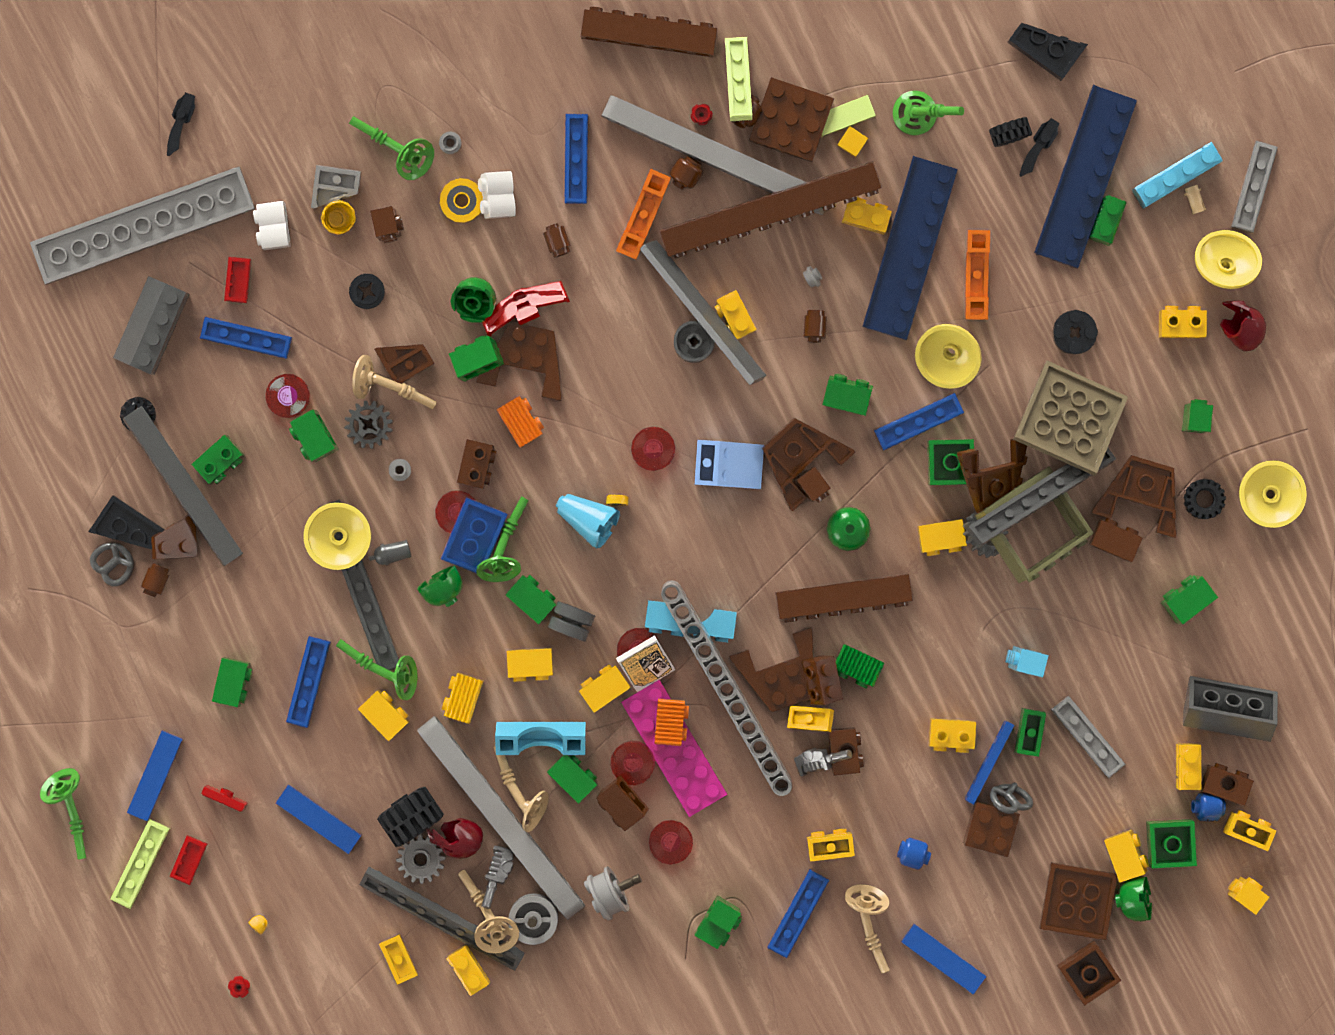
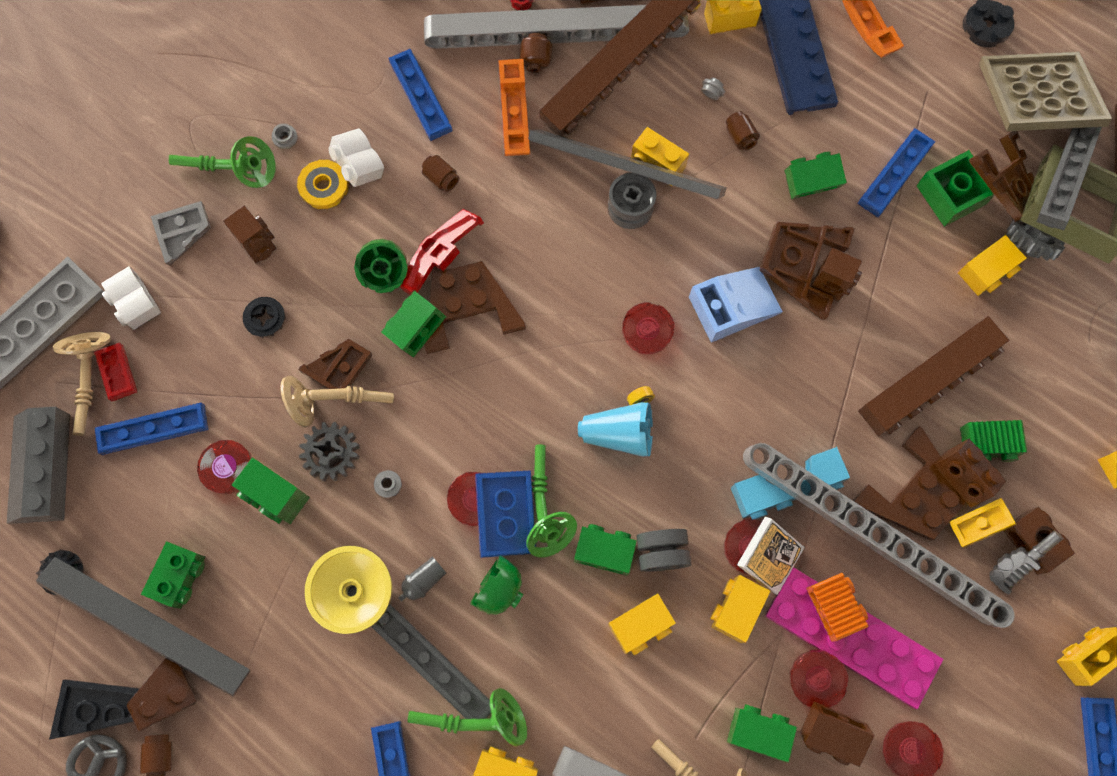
camera: 30 degrees left, 15 degrees down
yellow hair [321,200,356,235] -> none
yellow brick [441,673,484,724] -> none
reddish brown brick [457,439,497,489] -> none
medium azure arch [495,722,586,755] -> none
orange brick [497,396,544,448] -> none
green cylinder [826,507,871,551] -> none
light yellow dish [915,324,982,389] -> none
none -> tan dish [53,332,111,436]

